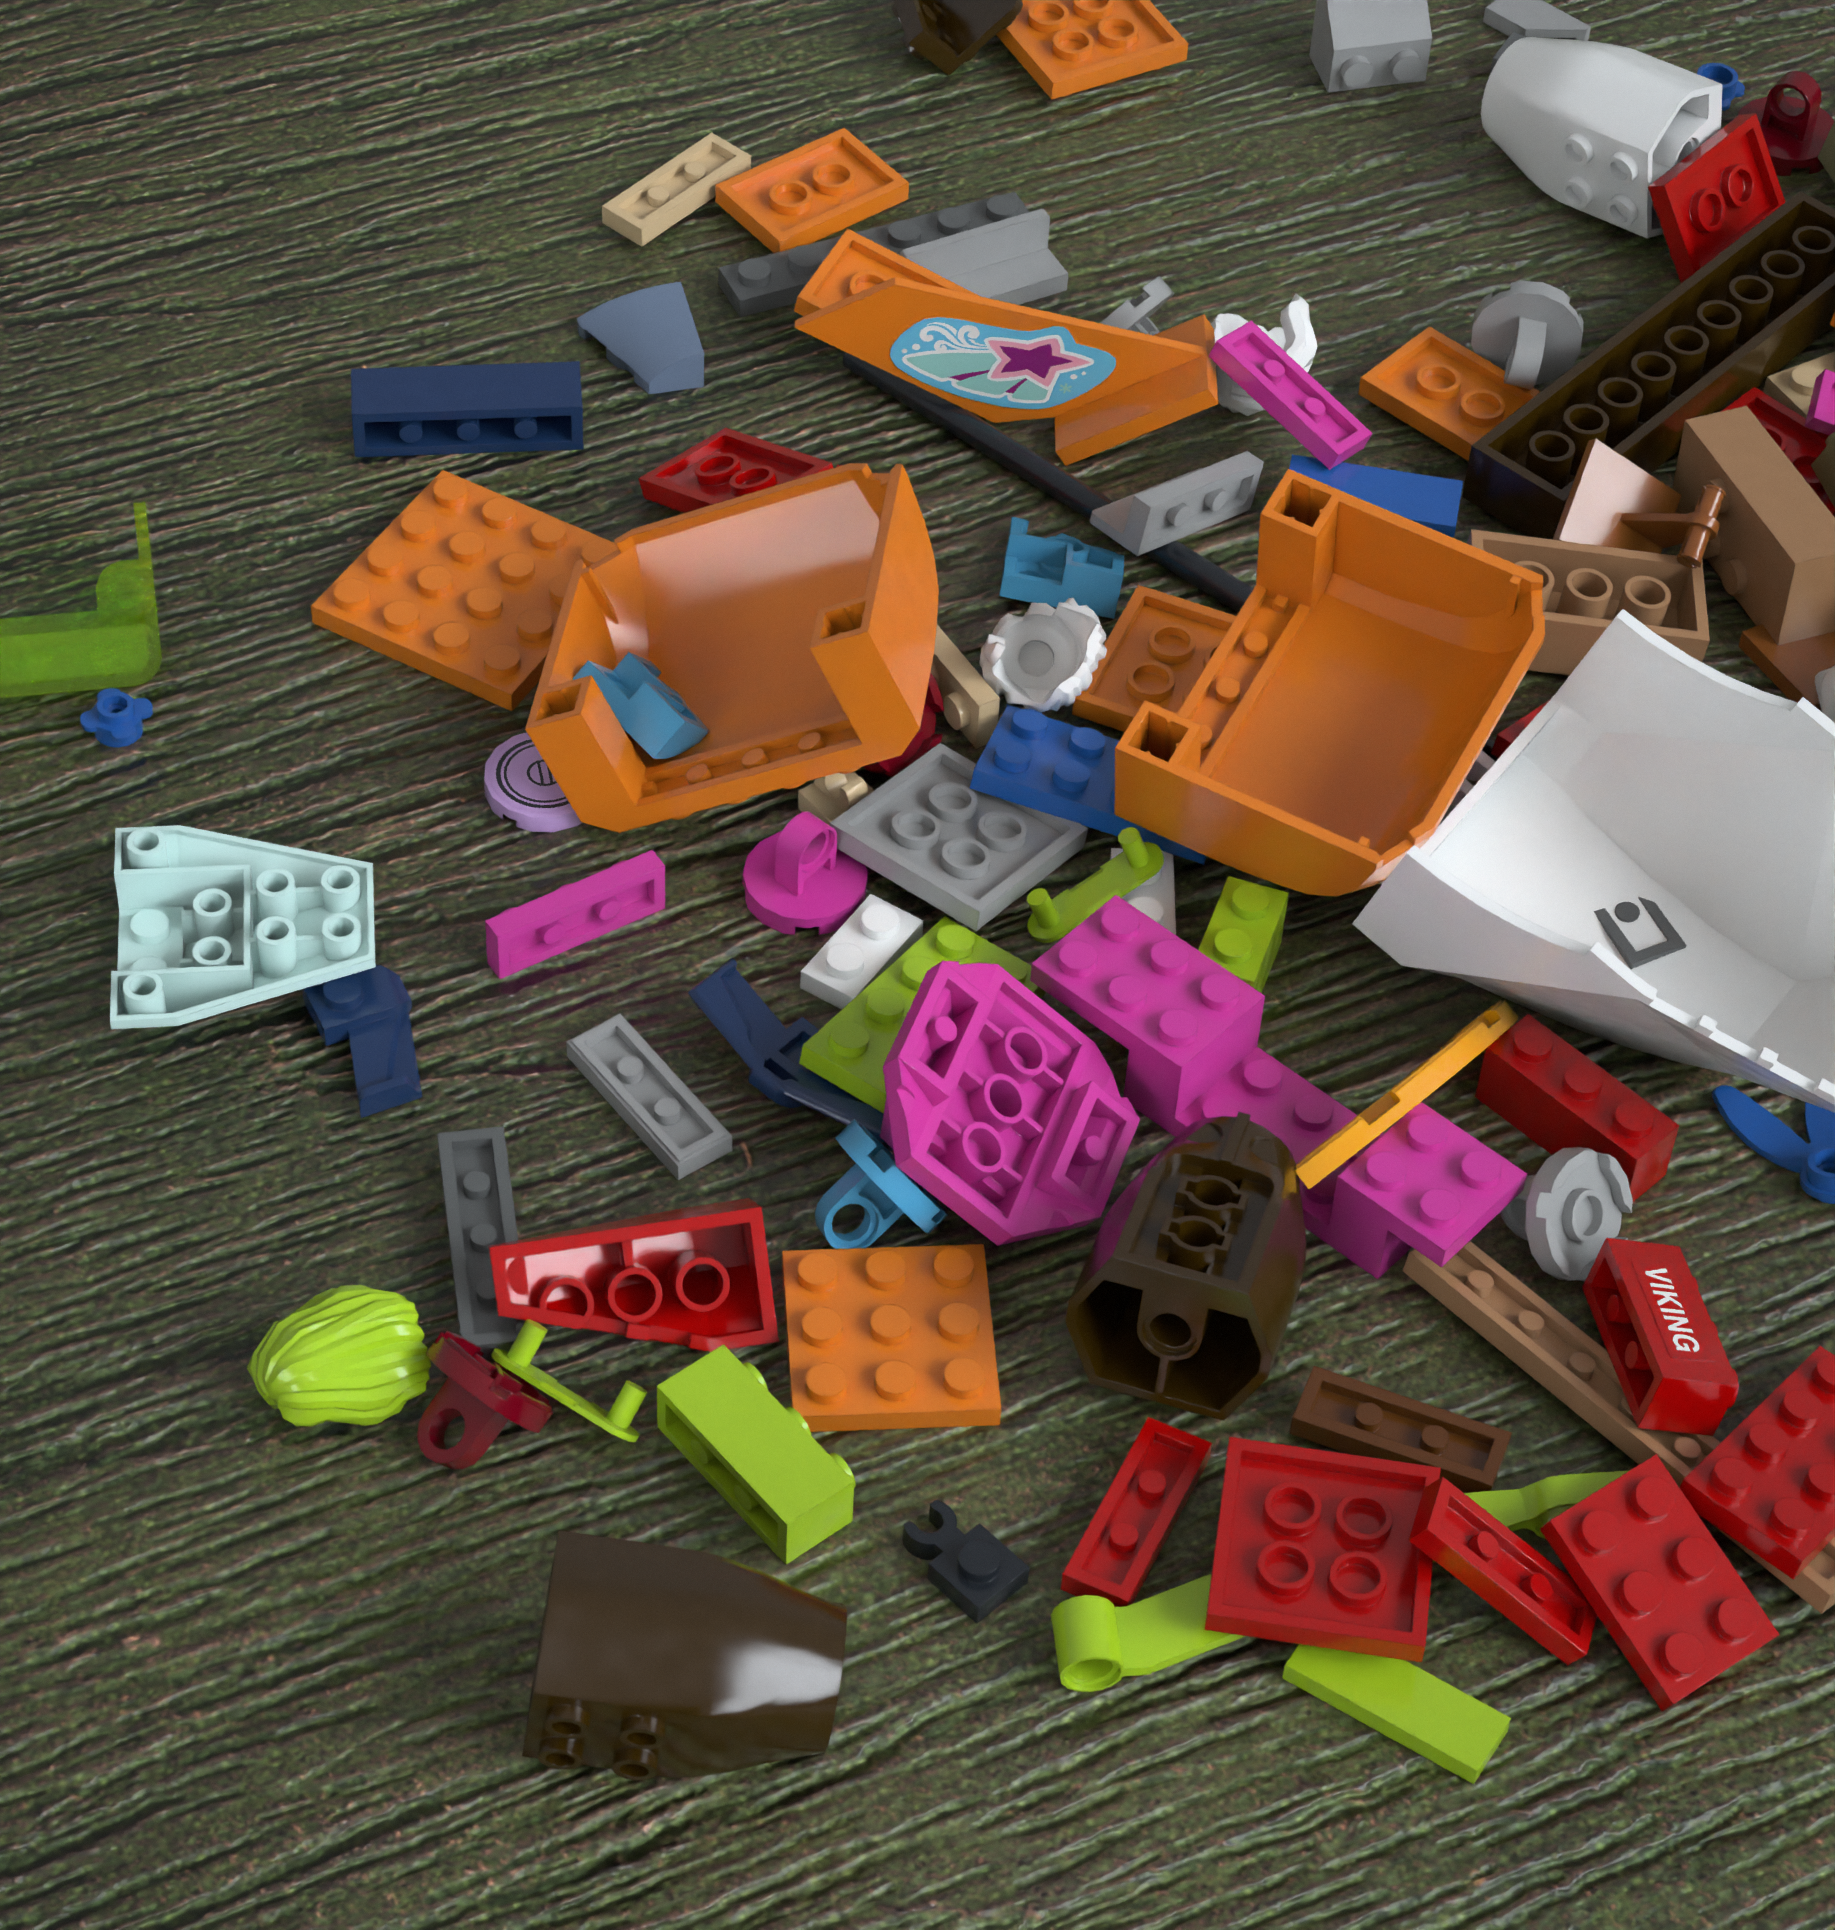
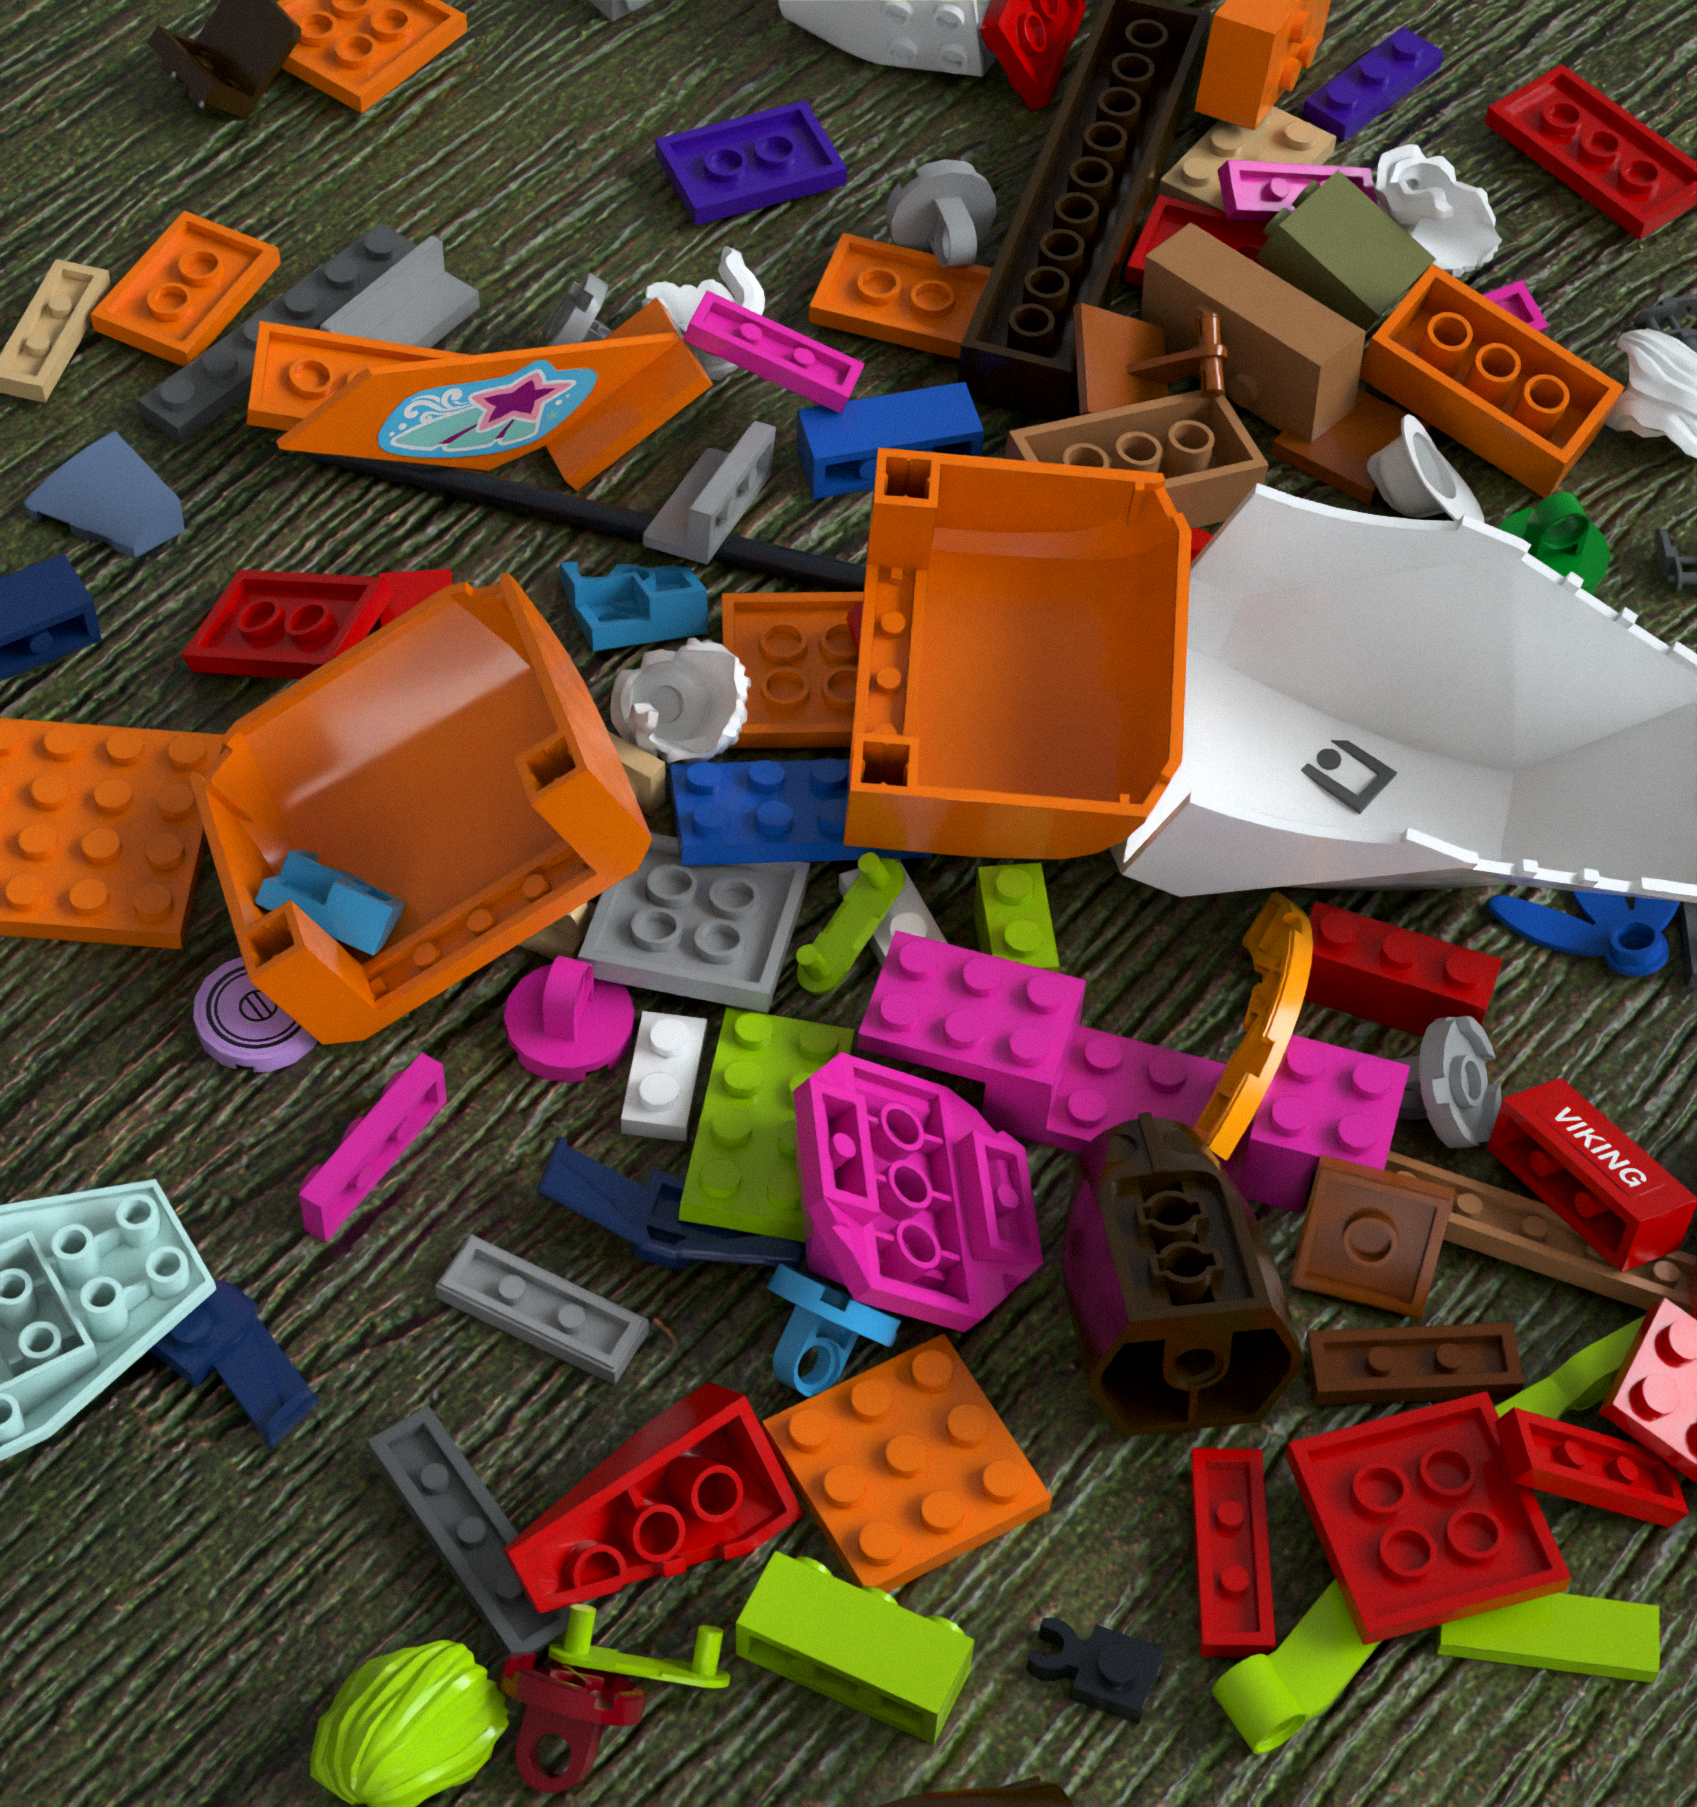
camera: 25 degrees left, 5 degrees up
none -> dark purple plate [655,100,847,226]
none -> dark orange tile [1288,1154,1456,1320]

